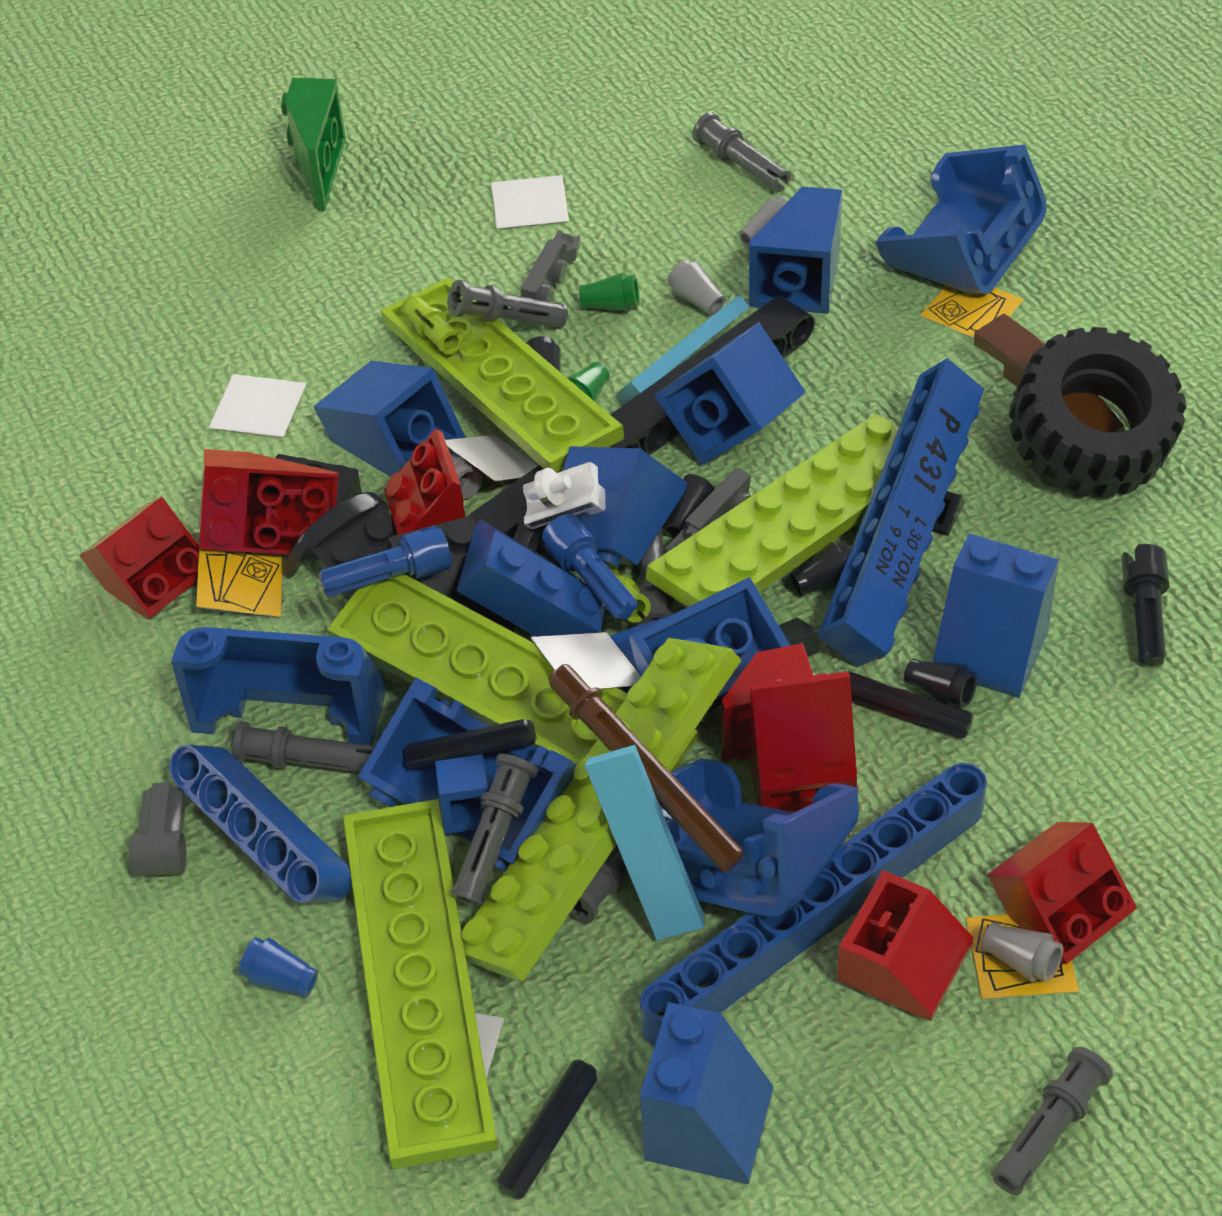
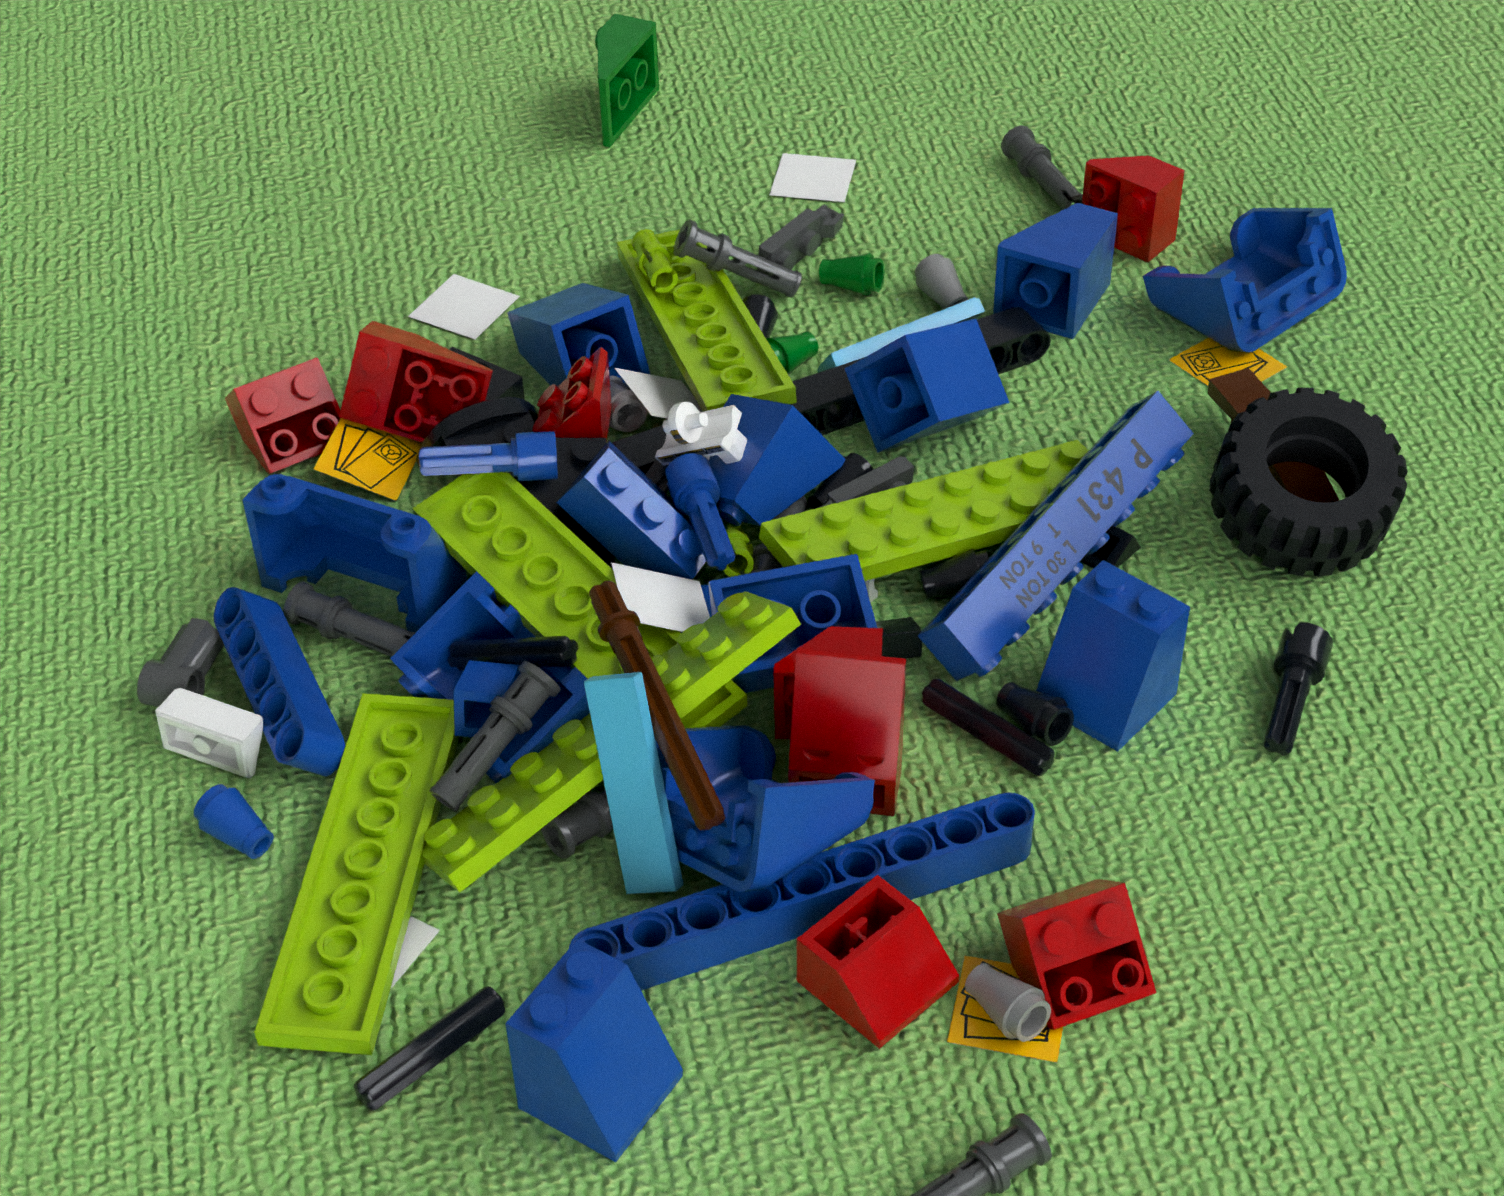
camera: 15 degrees right, 5 degrees down
none -> white slope [155,688,263,779]
none -> red slope [1082,155,1185,262]

